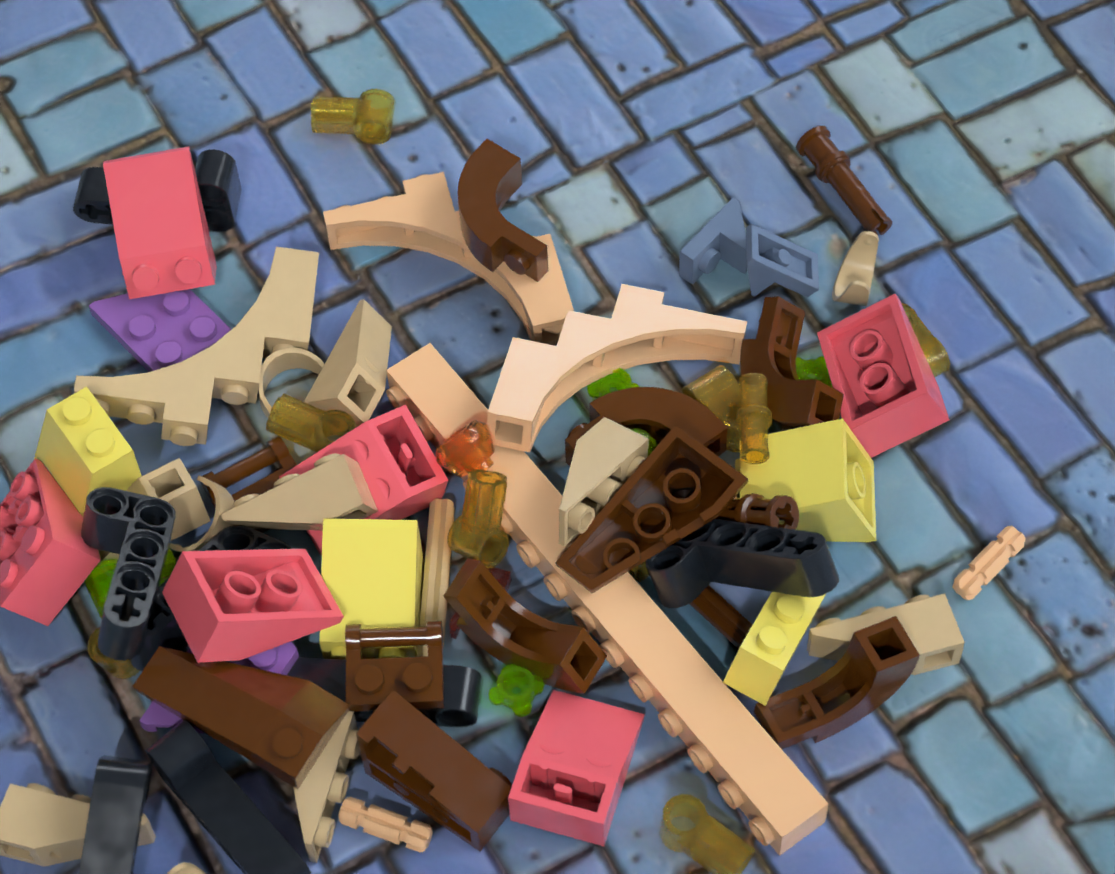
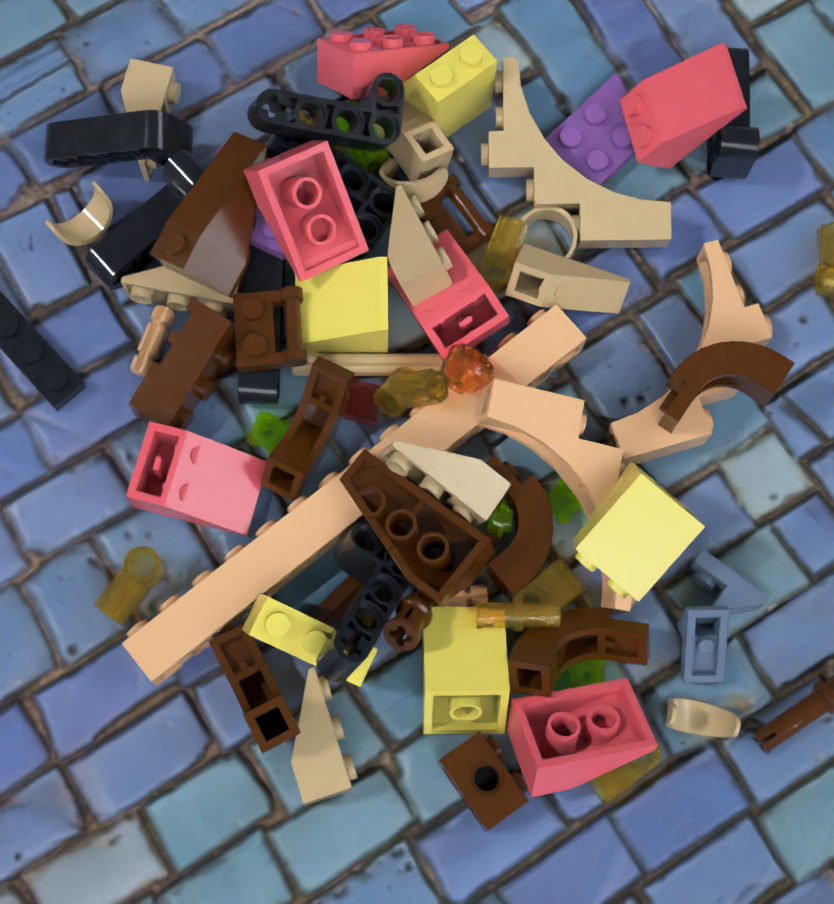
camera: 80 degrees right, 15 degrees up
light nougat axle [952,526,1026,600] -> none
none -> reddish brown brick [438,731,529,832]
none -> light yellow slope [572,462,705,602]

